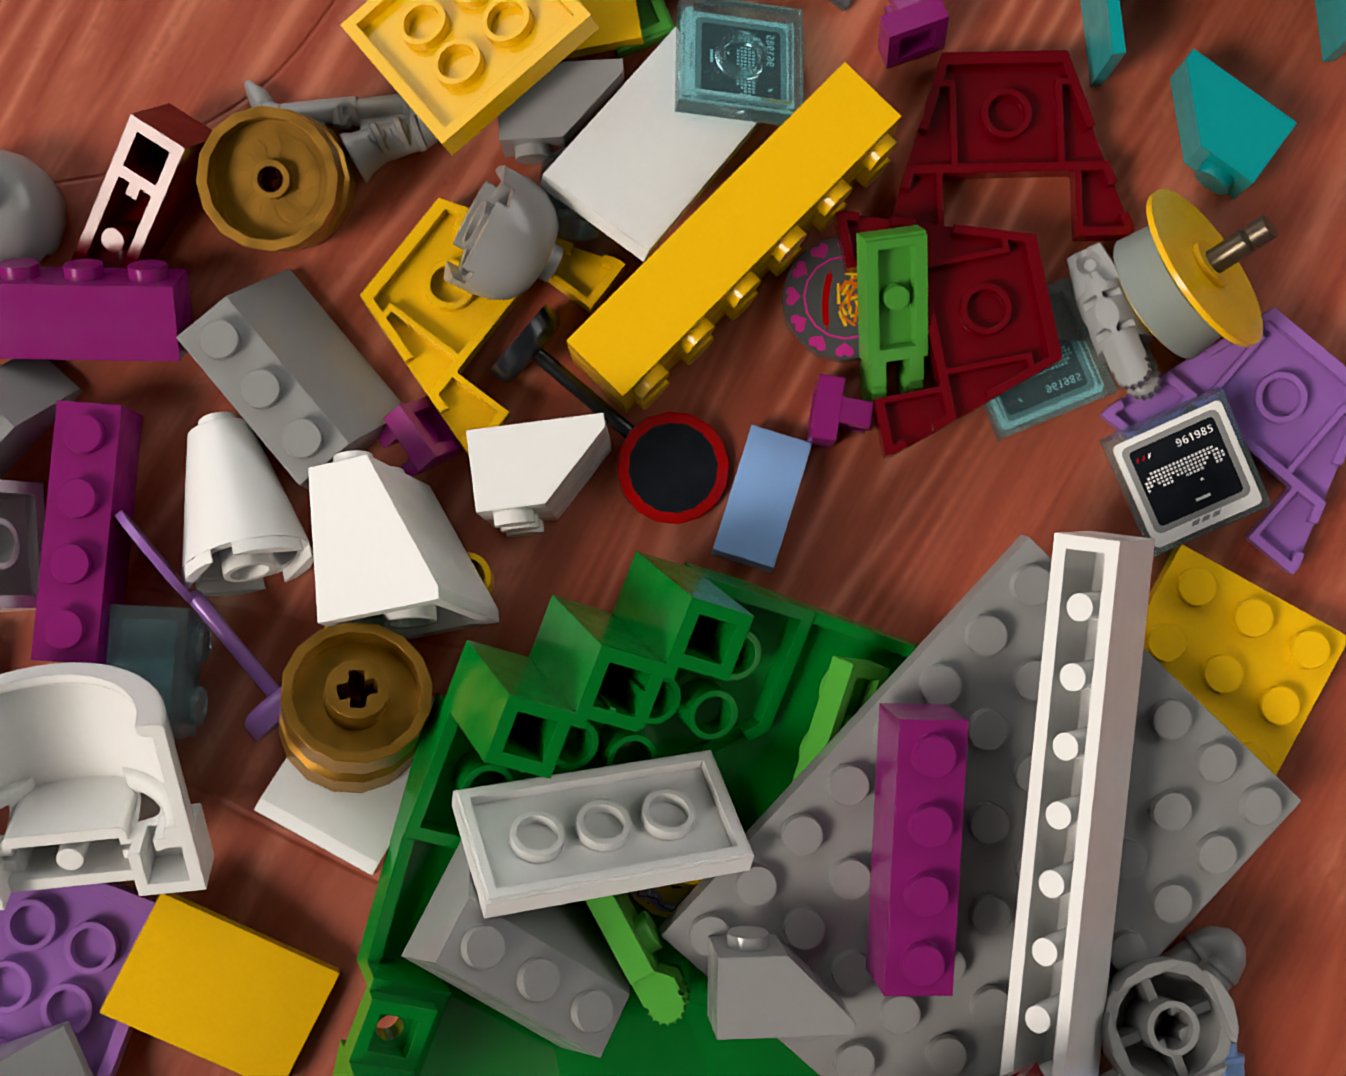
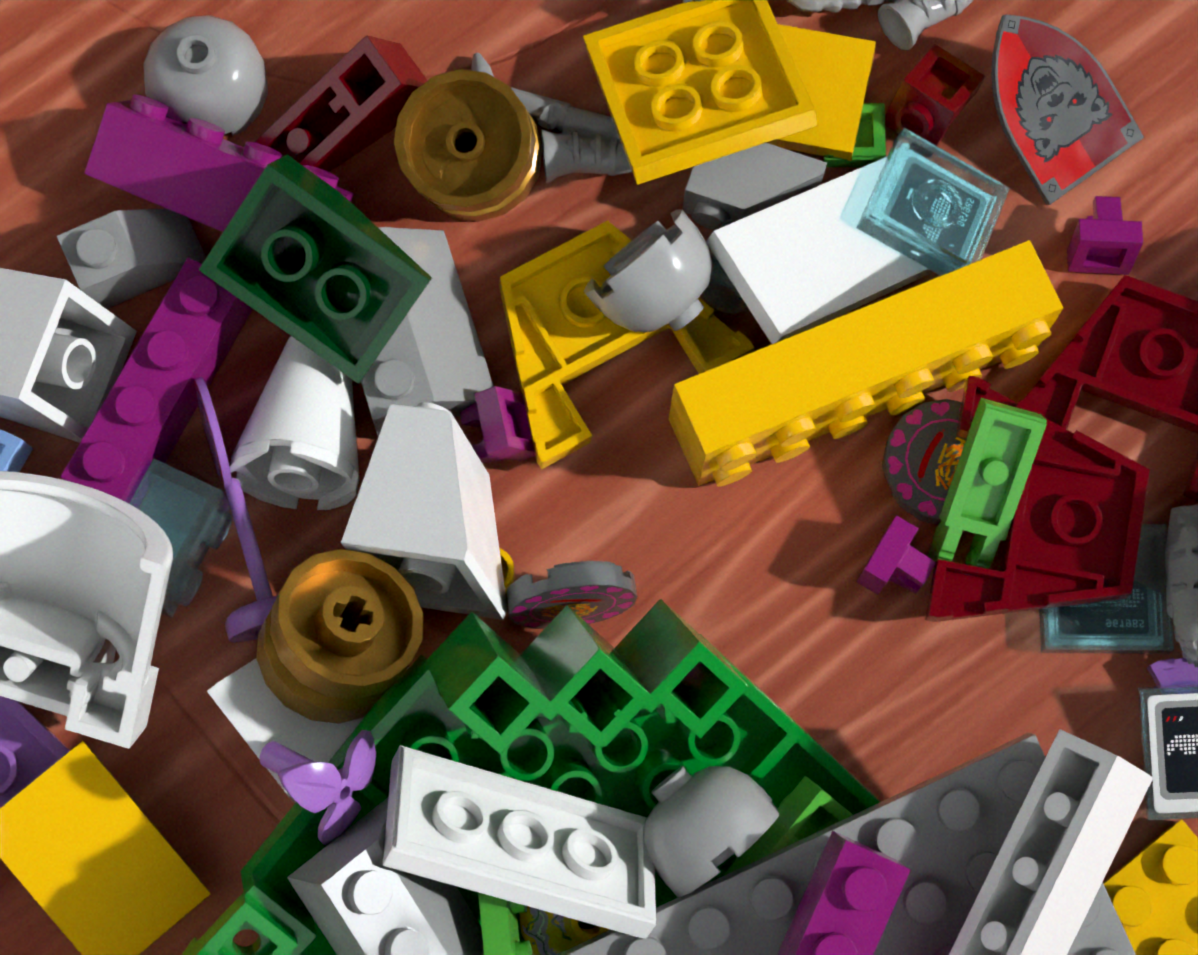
camera: 20 degrees right, 10 degrees down
white slope [466,413,612,537] -> none
black piece [489,304,729,524] -> none
light blue slope [711,425,812,573] -> none
none -> dark green slope [199,155,432,384]
none -> medium lavender plant [260,730,376,845]
none -> dark grey tile [506,561,638,629]
none -> light grey cylinder [643,766,780,898]

